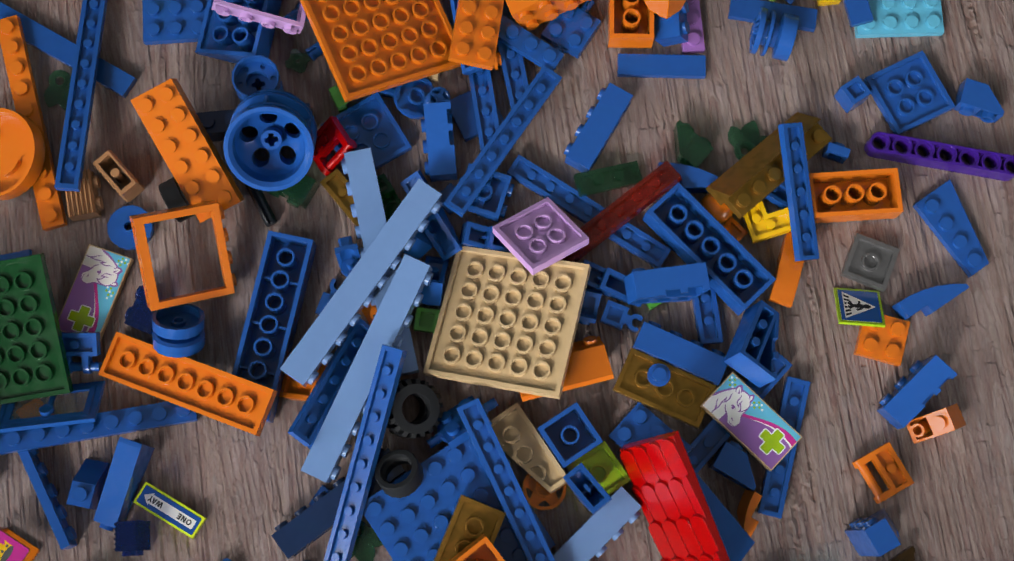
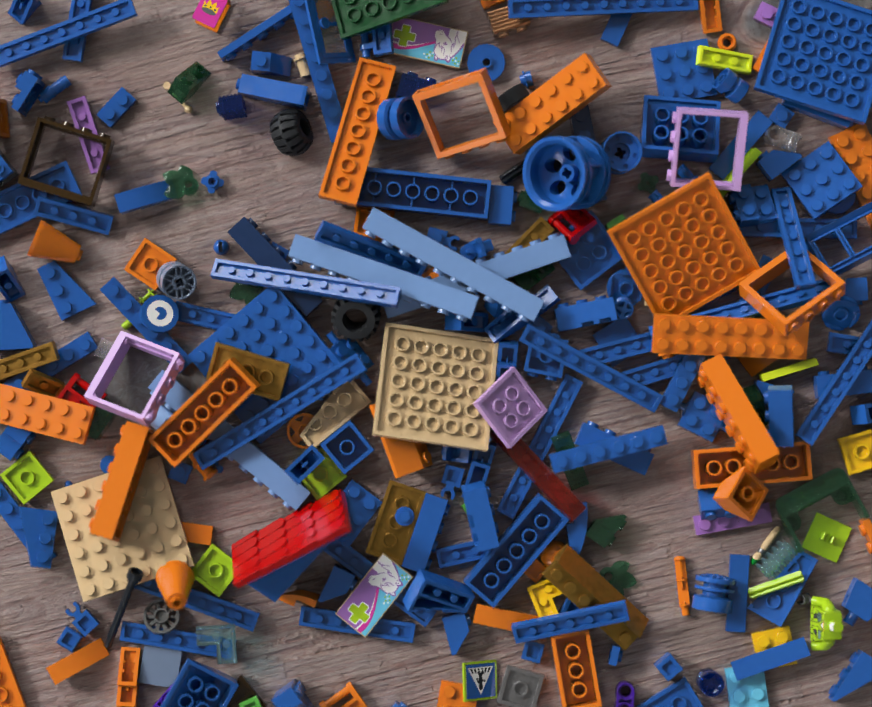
camera: 90 degrees right, 10 degrees up
medium nougat brick [93,150,145,202] -> none
tile [133,482,207,539] -> none
black tyre [375,449,424,498] -> none
bright green plate [414,307,440,334] -> none
blue tile [617,53,706,79] -> none
none -> black wheel [270,108,313,156]
none -> tan pin [294,52,311,78]
none -> blue slope [442,613,472,656]
none -> blue brick [488,185,517,226]
none -> blue plate [519,71,534,89]
none -> blue plate [521,641,545,664]
none -> blue brick [548,425,668,474]
none -> orange piece [674,556,691,616]
none -> clear blue wheel [696,668,724,697]

